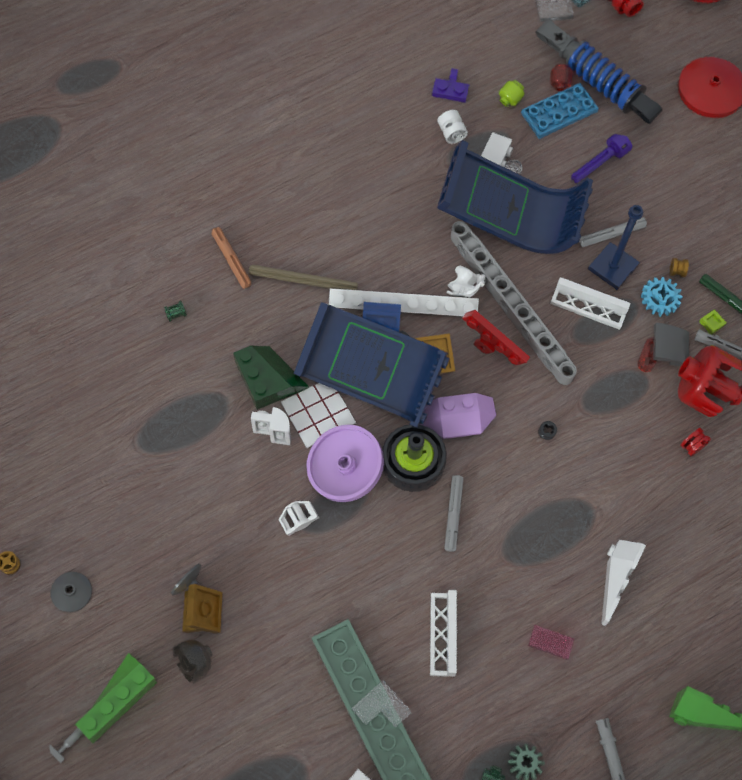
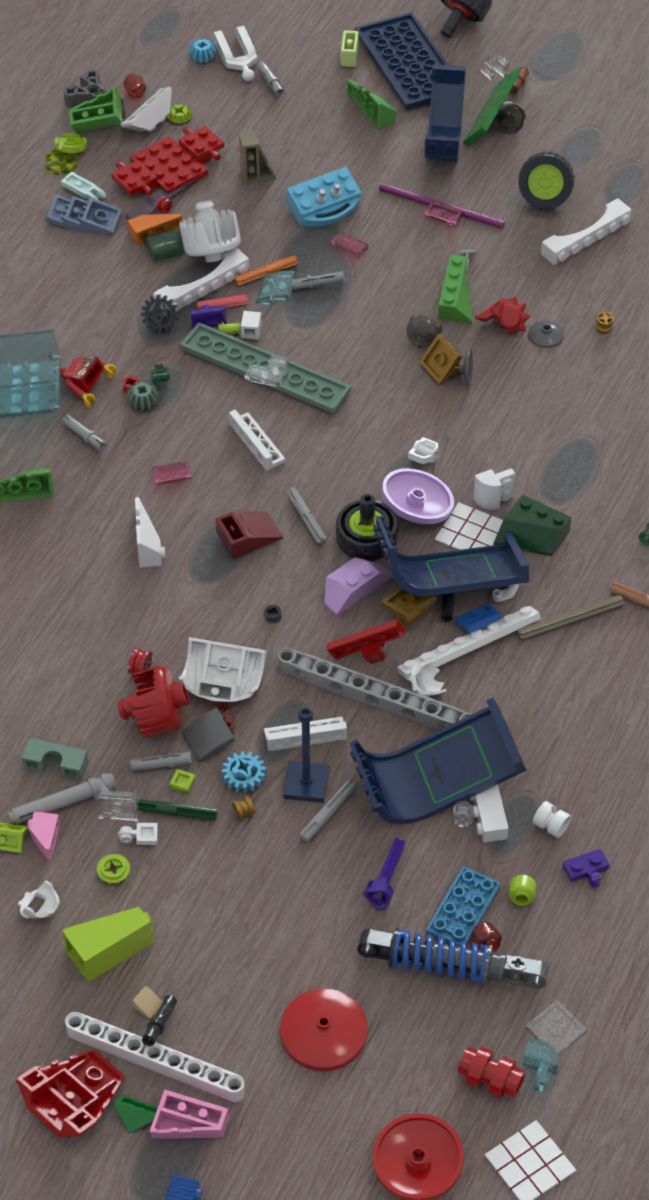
camera: 150 degrees right, 15 degrees down
none -> white piece [178,637,268,702]
none -> dark red slope [216,511,283,559]
none -> red head [475,296,530,333]

